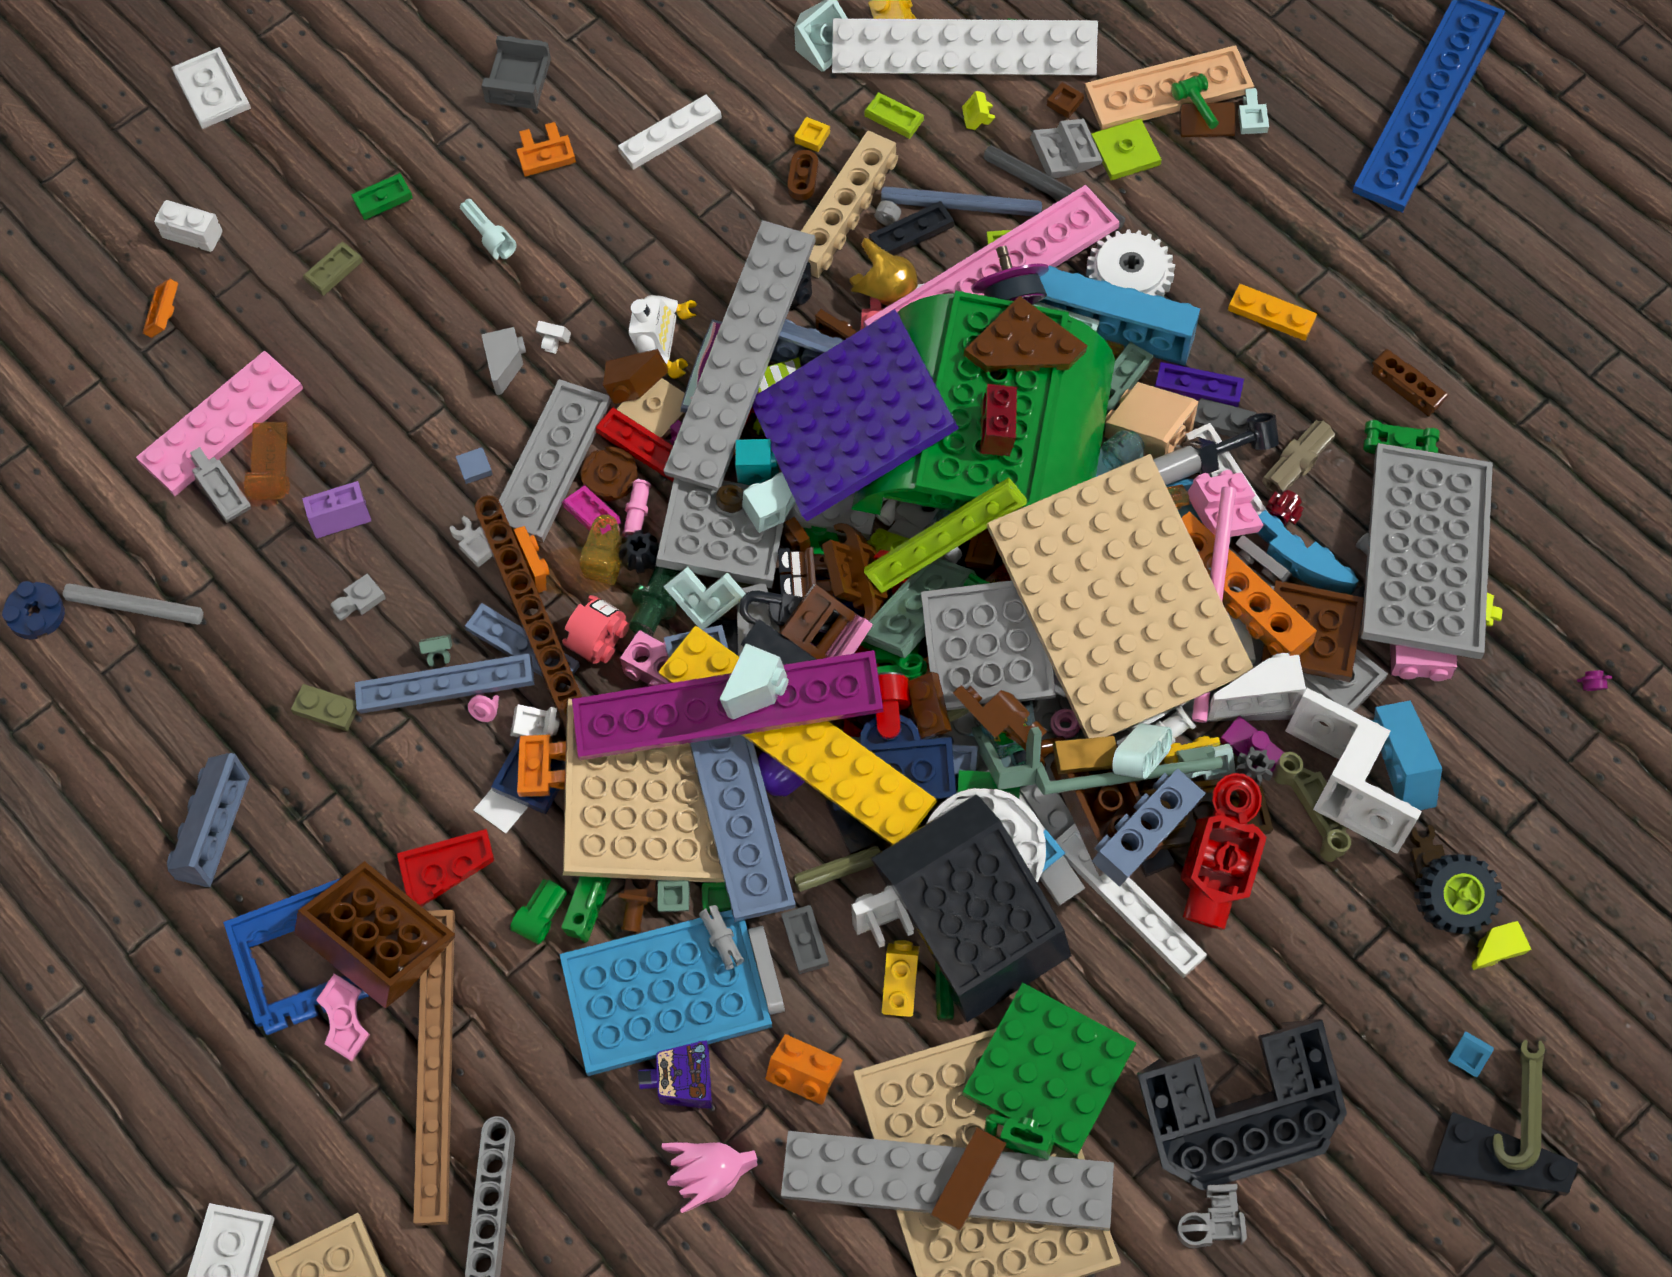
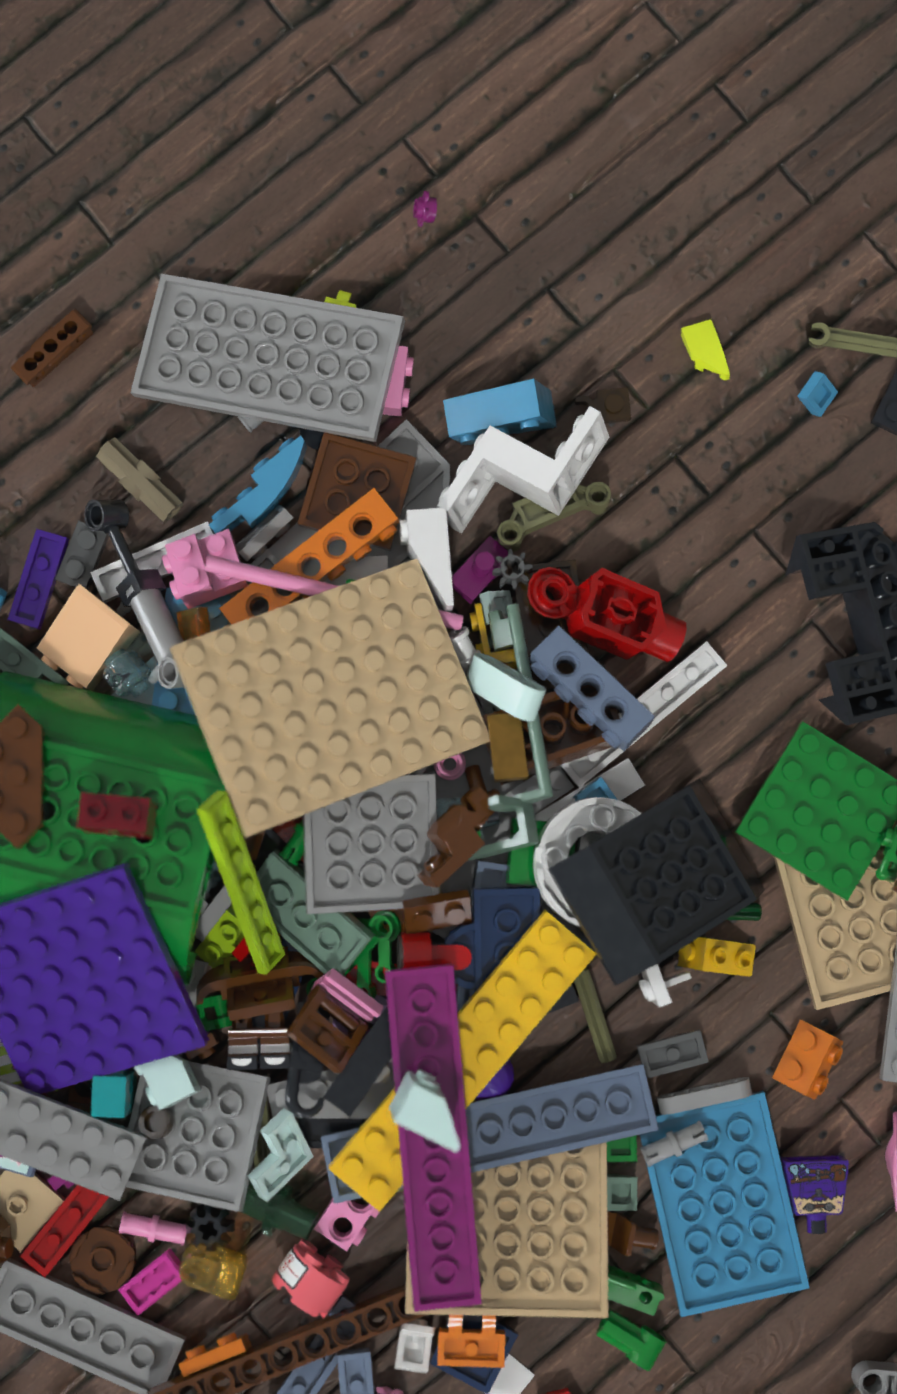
camera: 90 degrees left, 20 degrees up
dark red gear [1266,490,1304,526] -> none
green plate [1363,420,1440,454] -> none
black wheel [1414,854,1502,934] -> none

